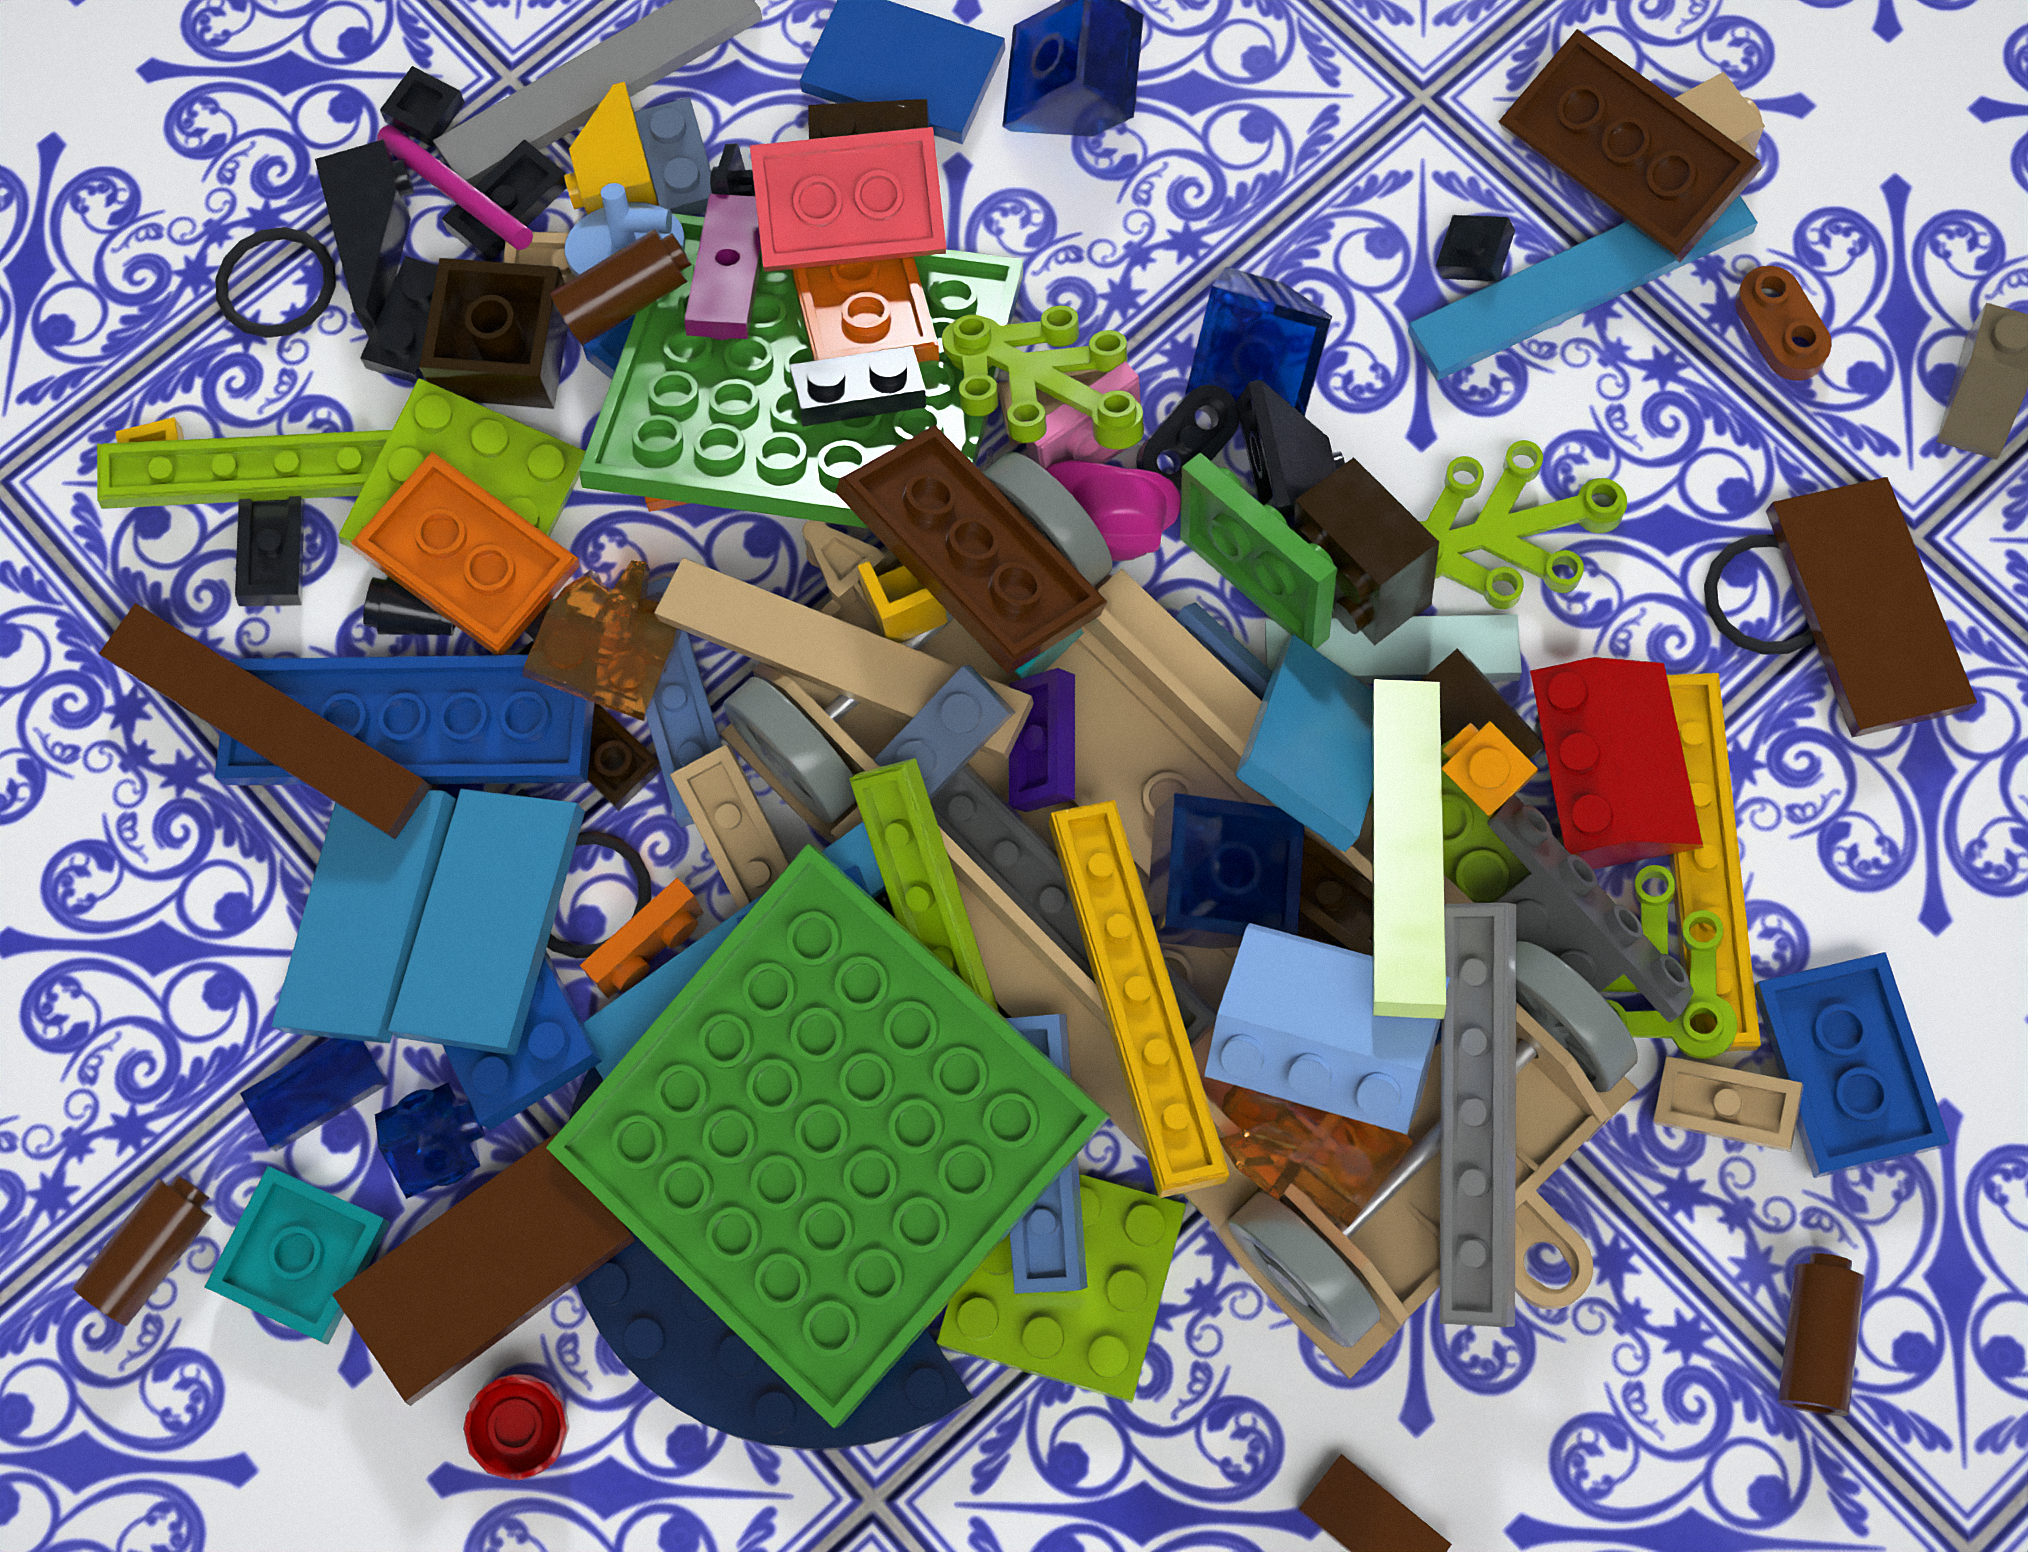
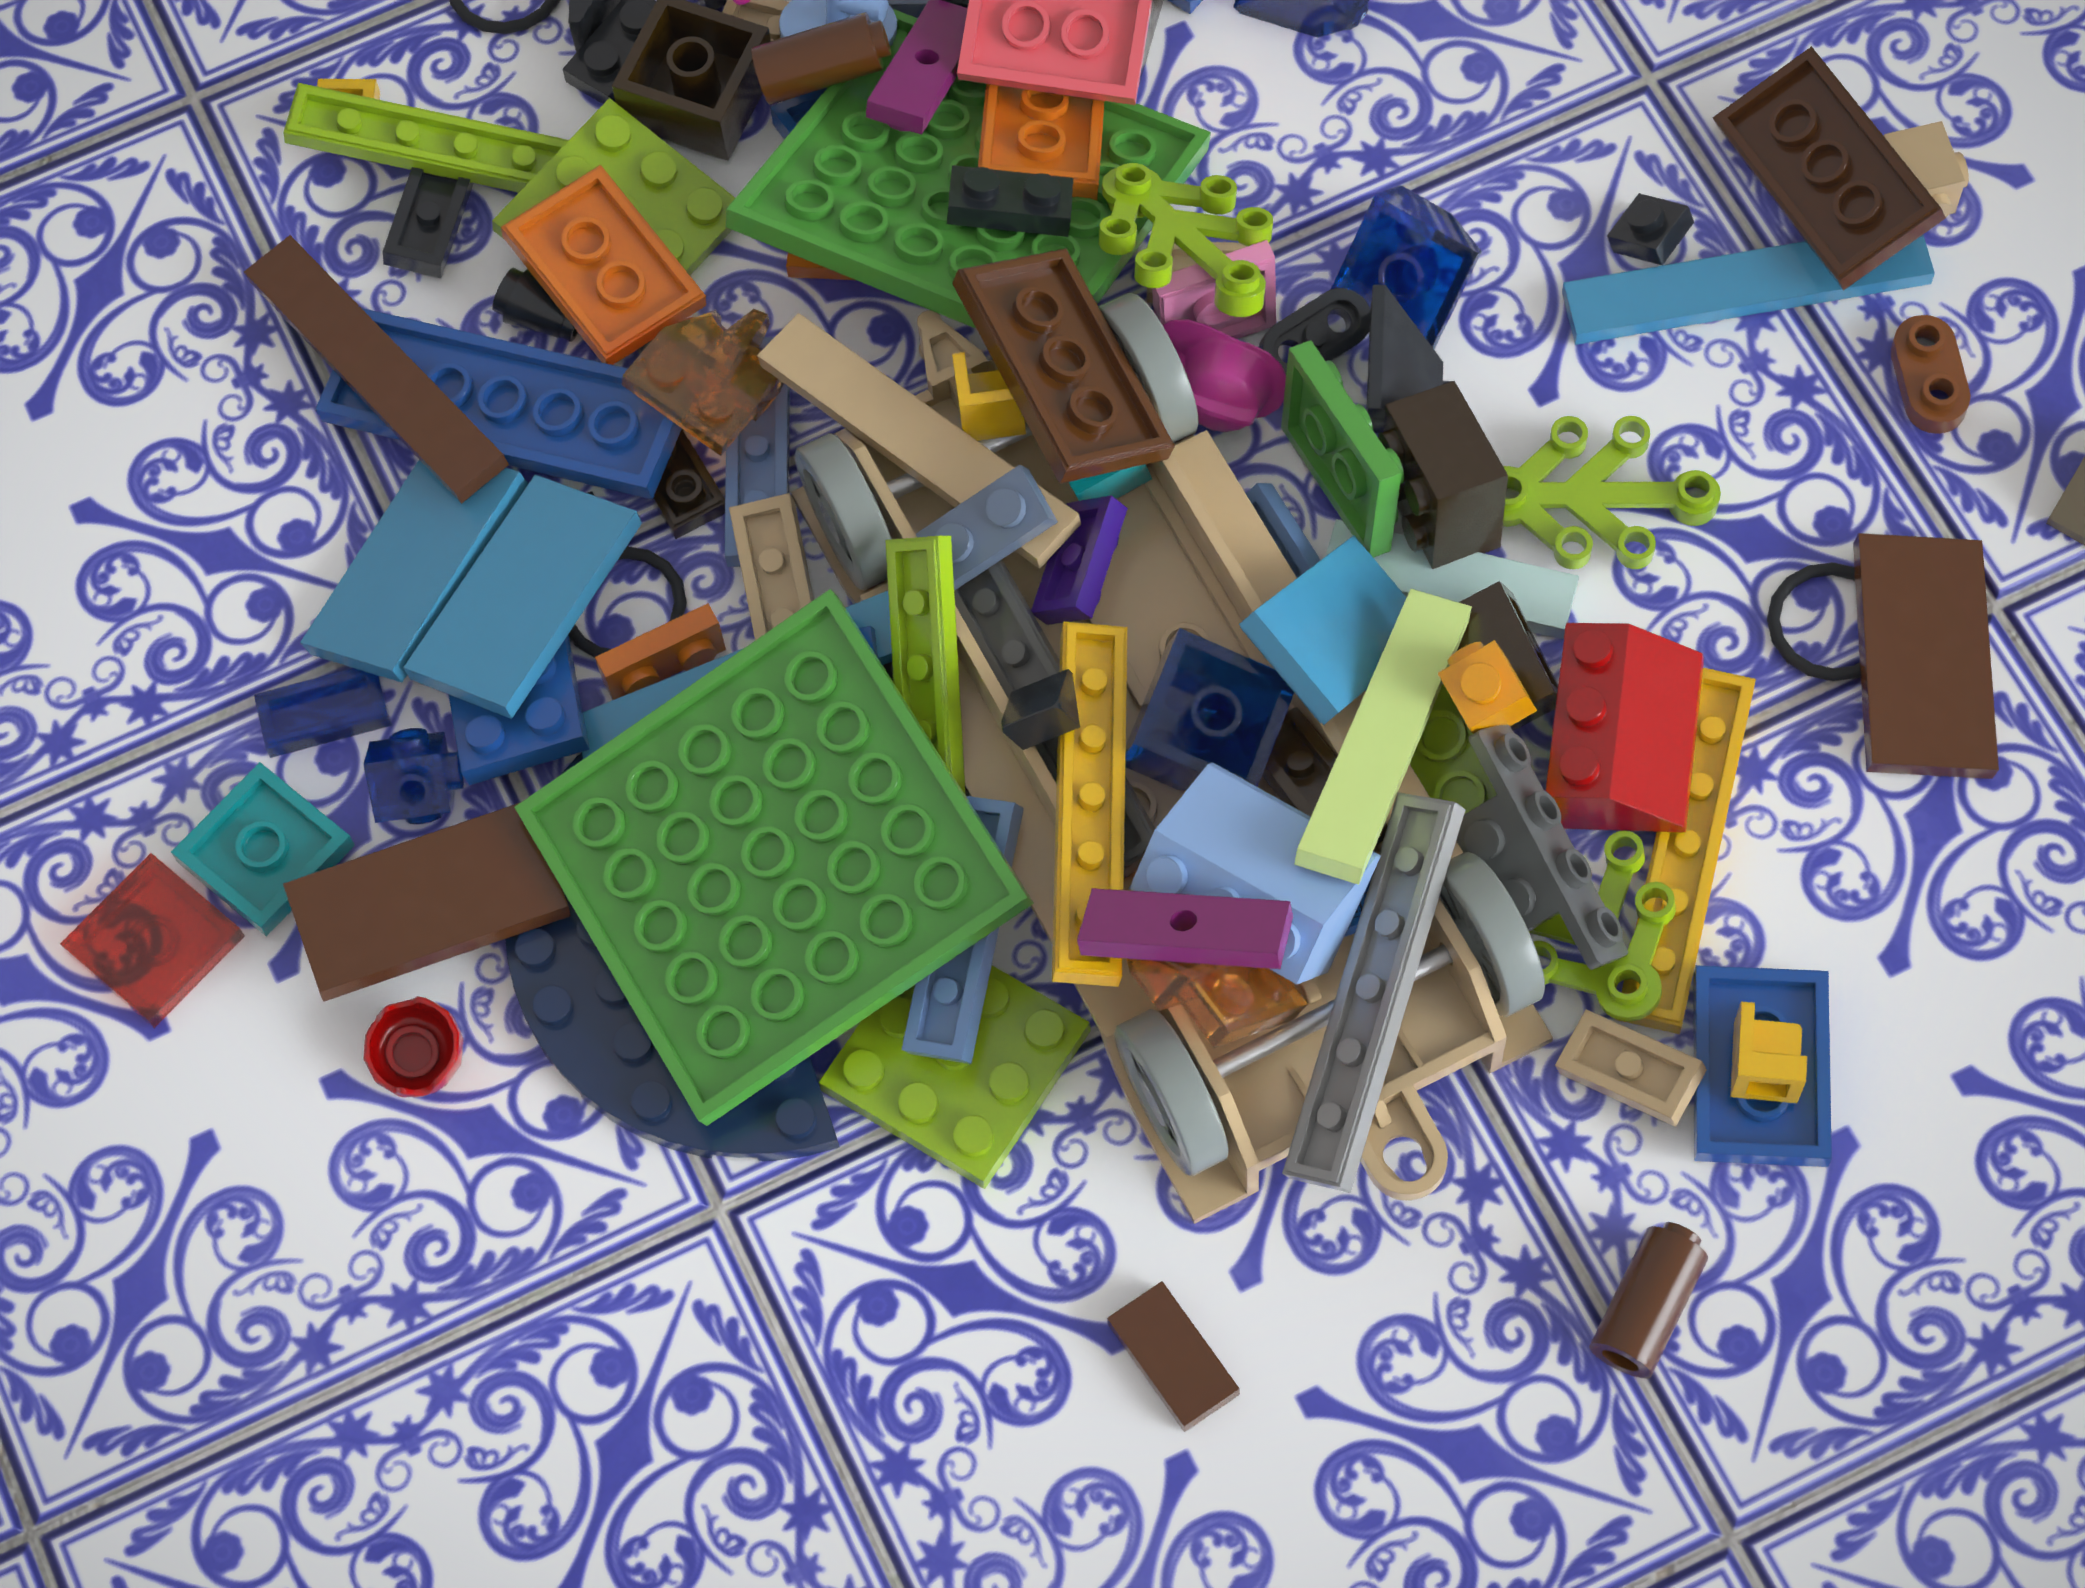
camera: 15 degrees right, 5 degrees down
reddish brown brick [72,1174,212,1327] -> none
none -> clear red tile [60,853,245,1028]
none -> black slope [1001,669,1080,750]
none -> magenta tile [1077,888,1293,969]
none -> yellow panel [1730,1001,1807,1103]

